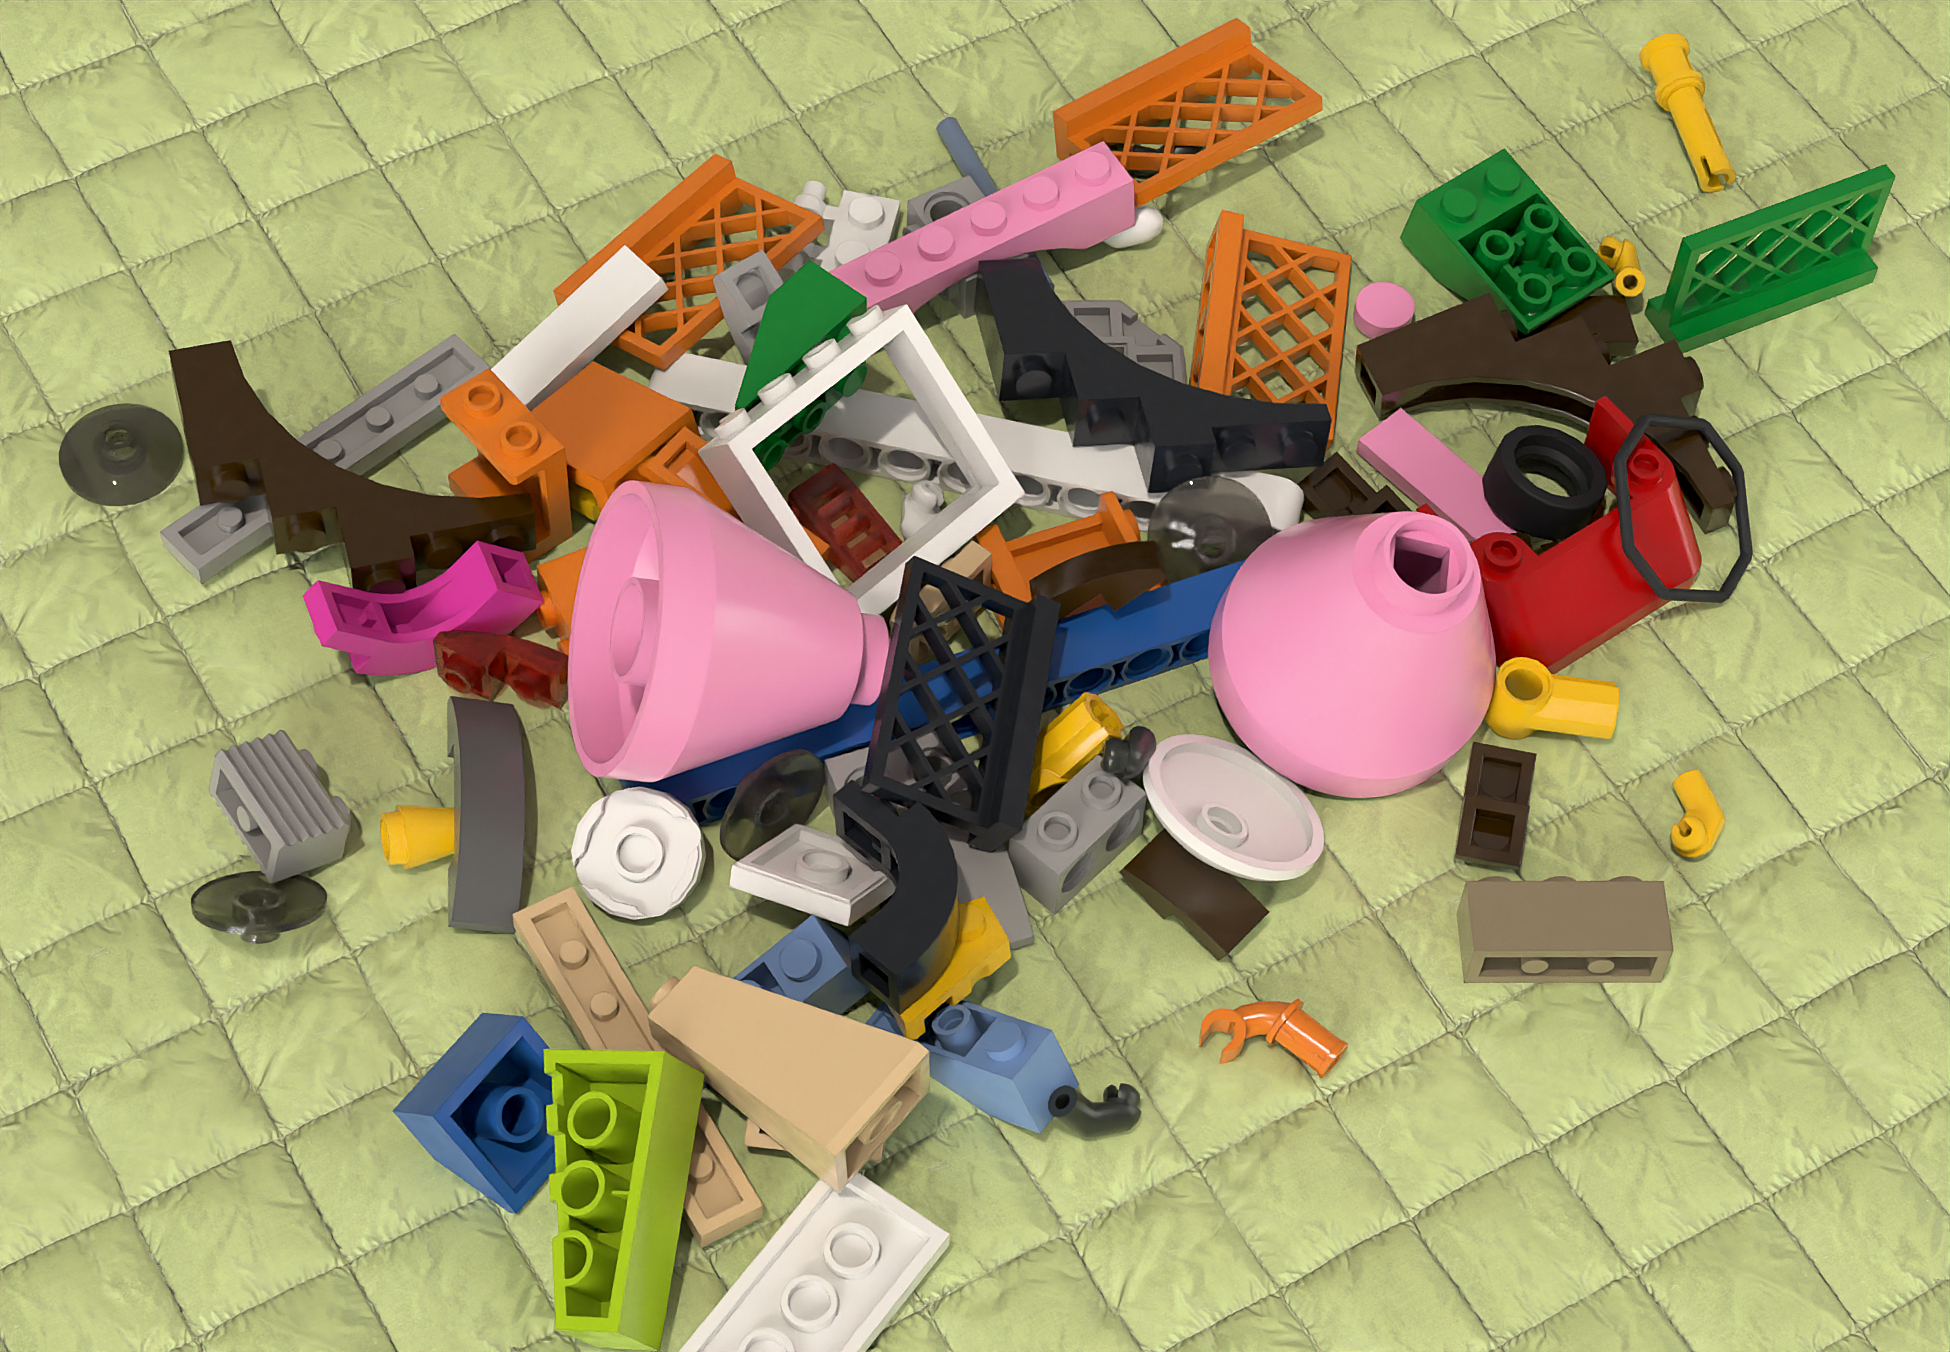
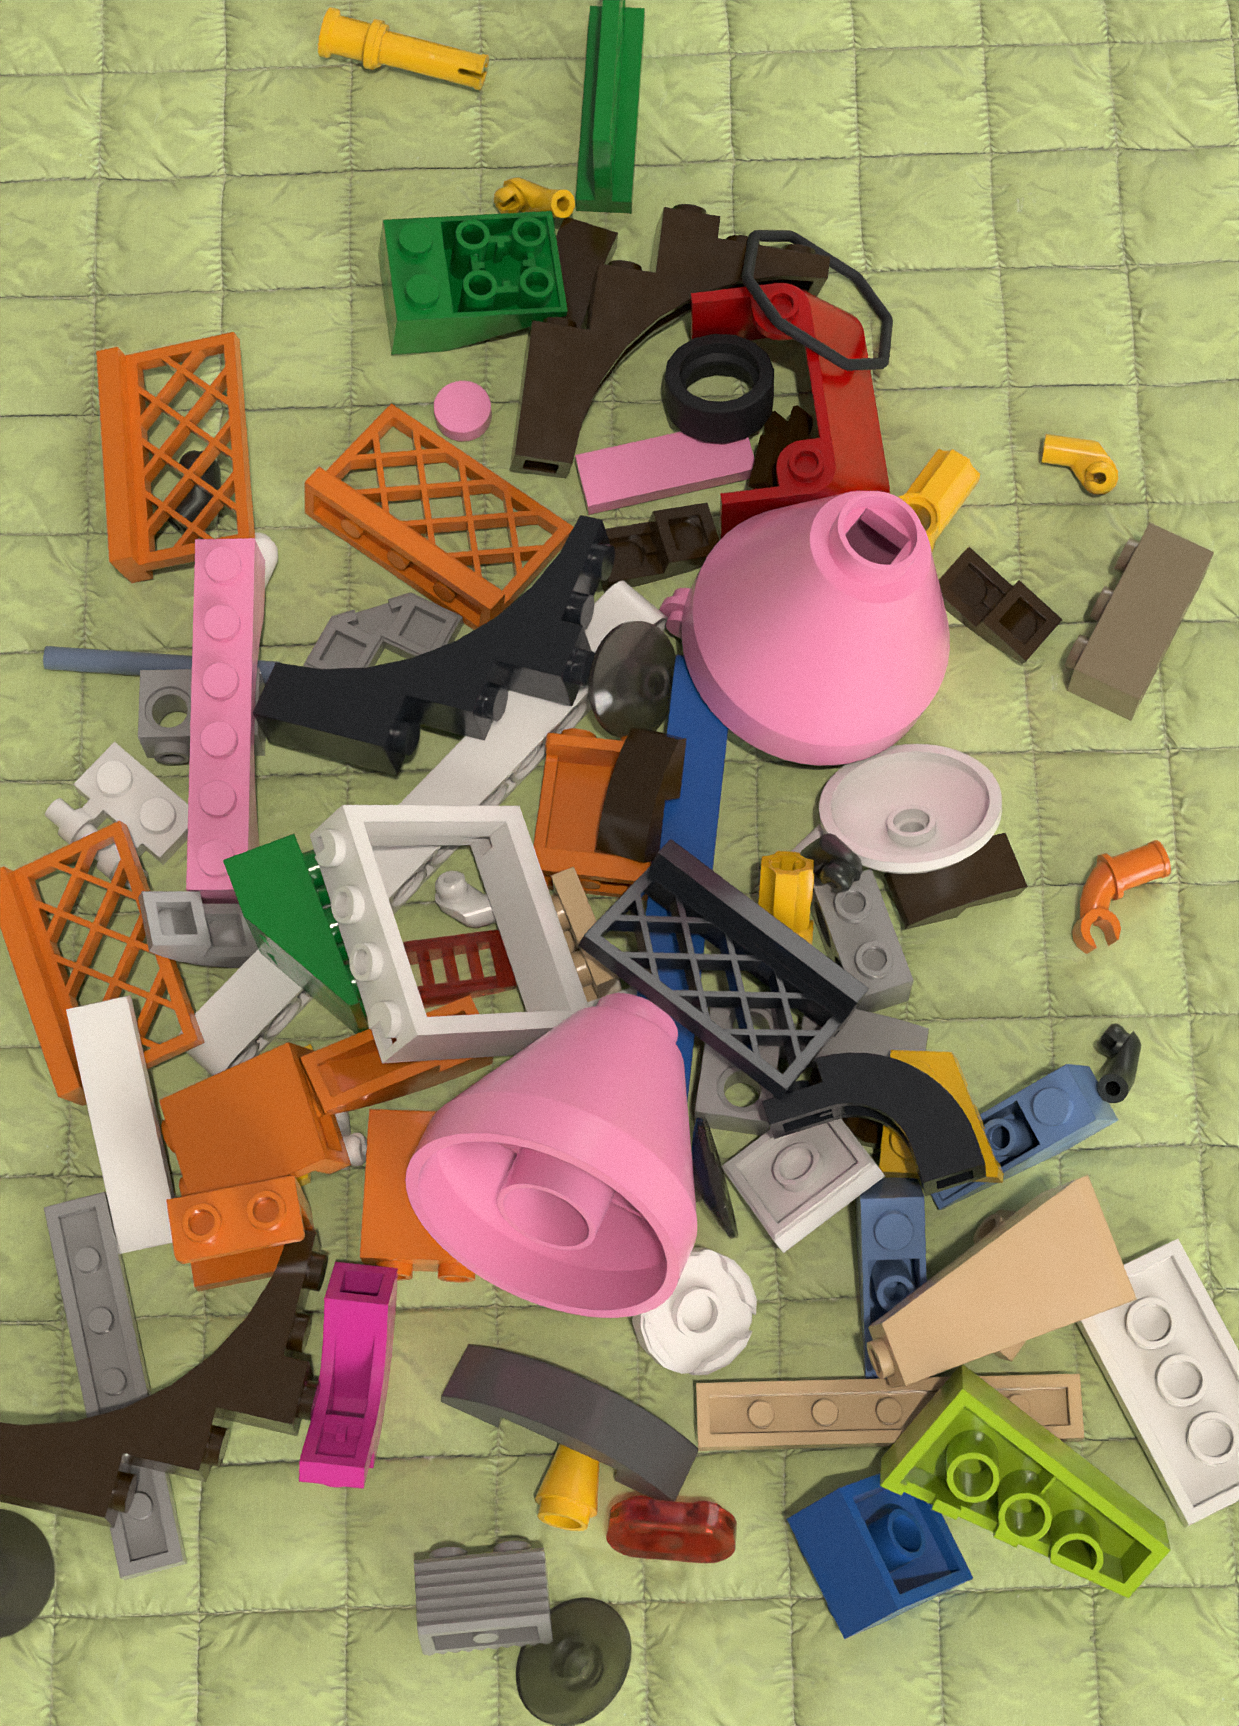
camera: 55 degrees left, 15 degrees up
clear red slope [433,631,569,710] -> none
none -> clear red plate [606,1496,737,1564]

